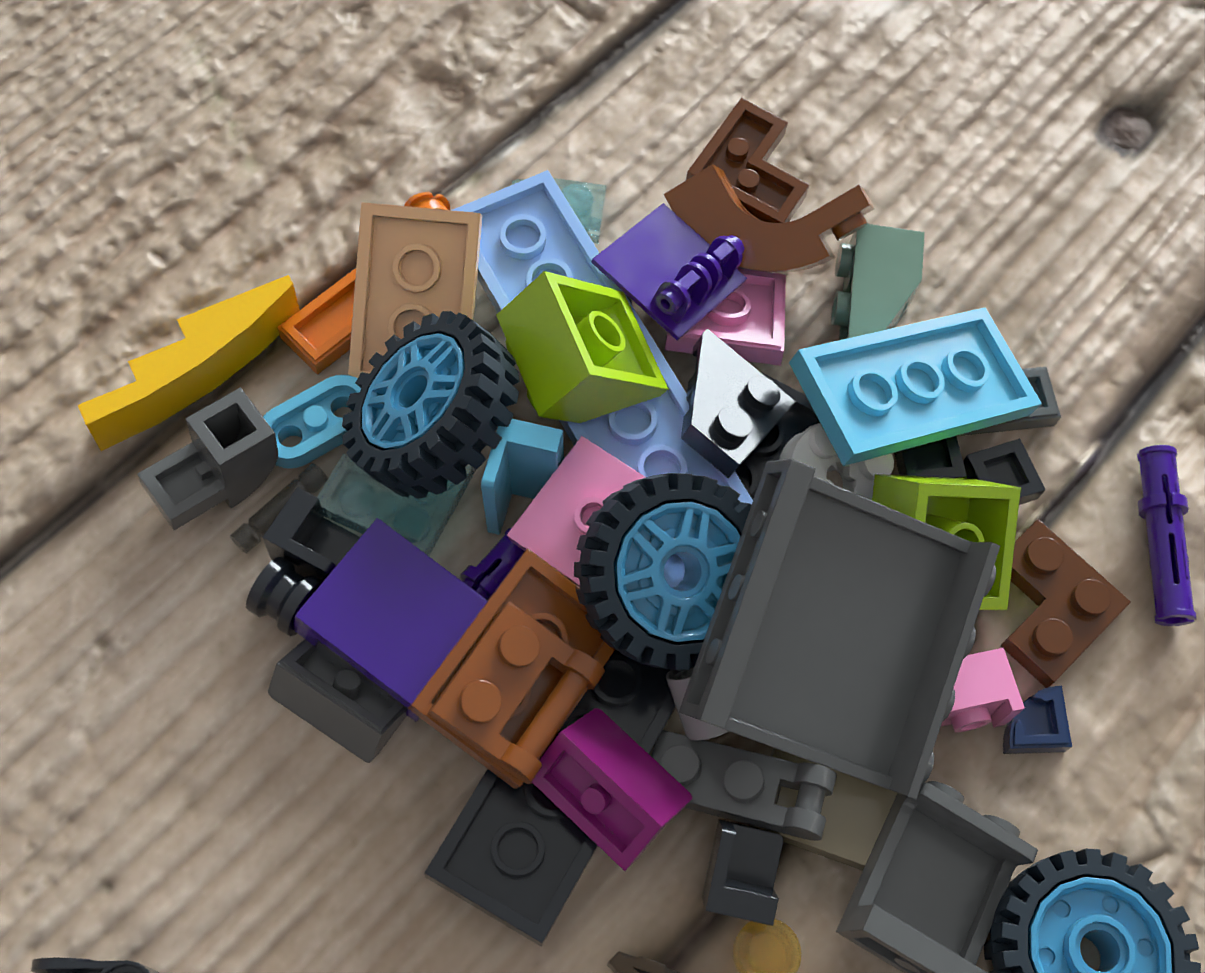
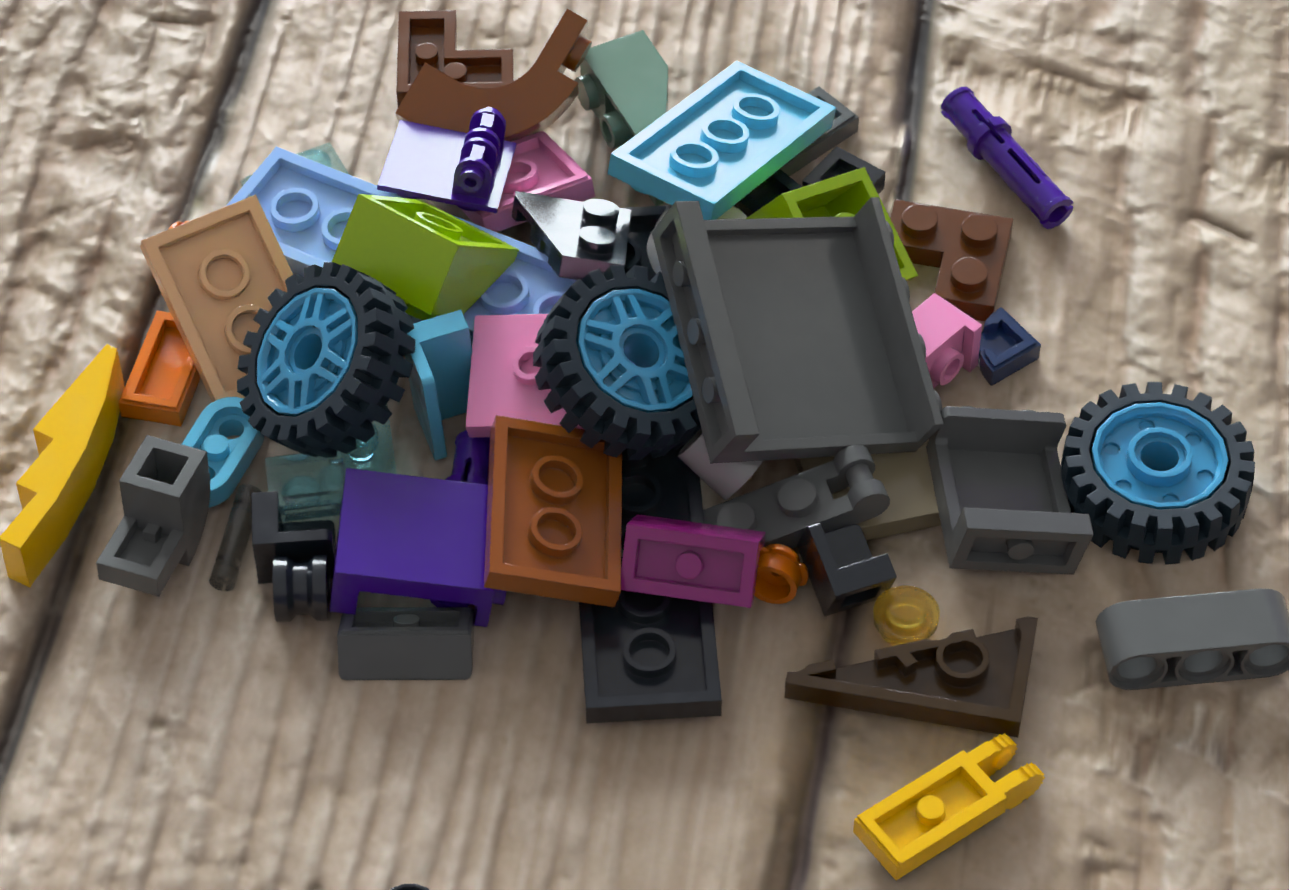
camera: 25 degrees left, 15 degrees down
dark orange plate [427,601,605,784] -> none
none -> orange plate [754,544,809,604]

